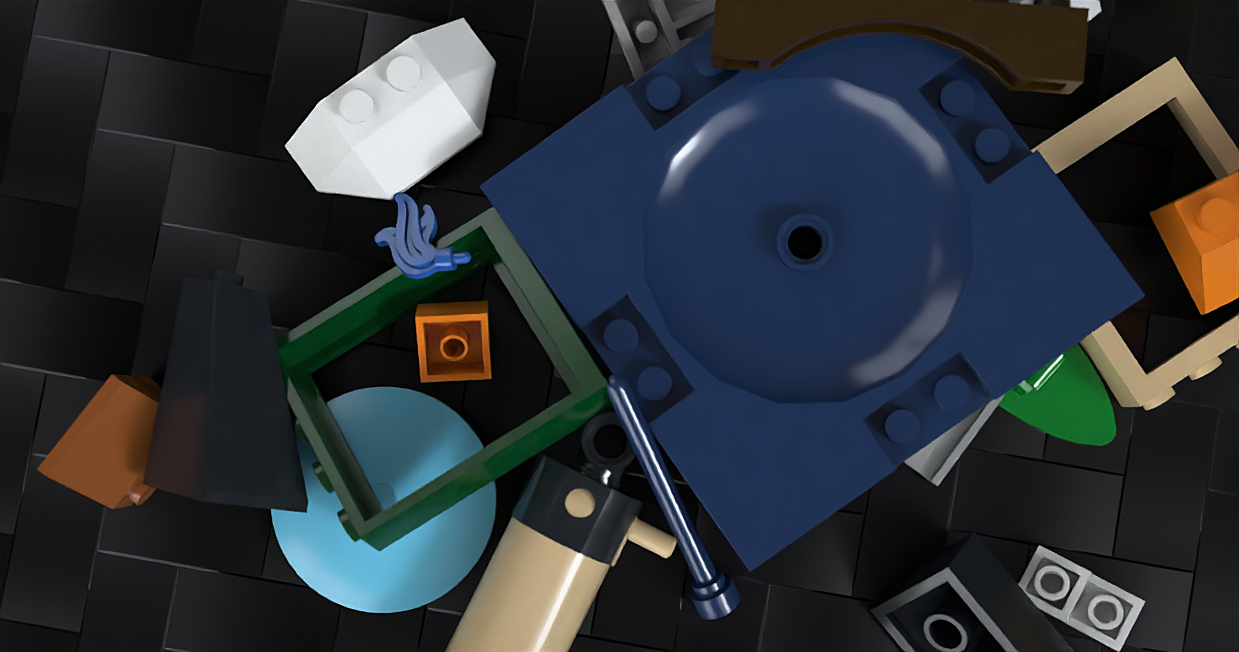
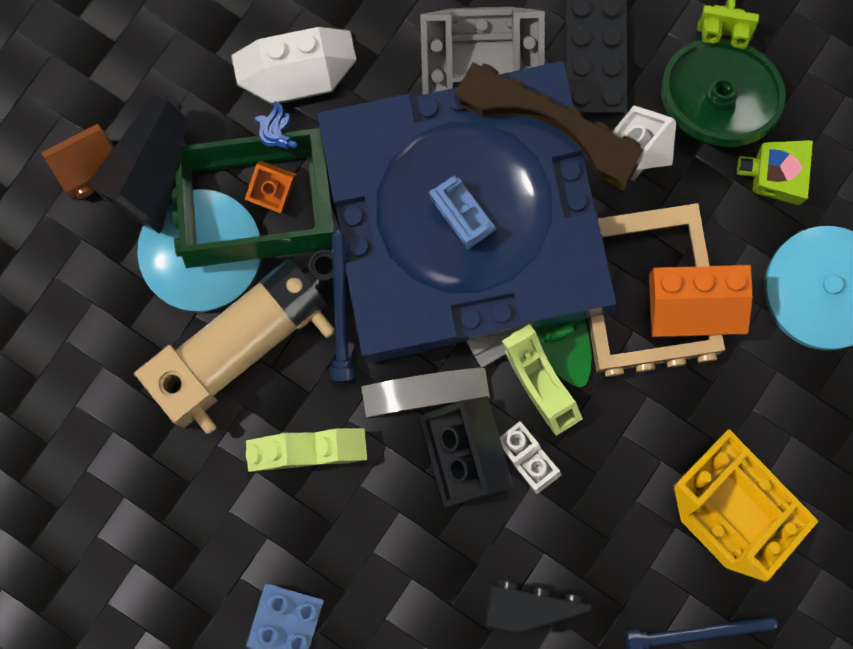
camera: 30 degrees right, 5 degrees down
none -> light grey slope [362,367,490,418]
none -> medium blue hinge [429,176,496,250]
none -> yellowish green arch [502,324,583,436]

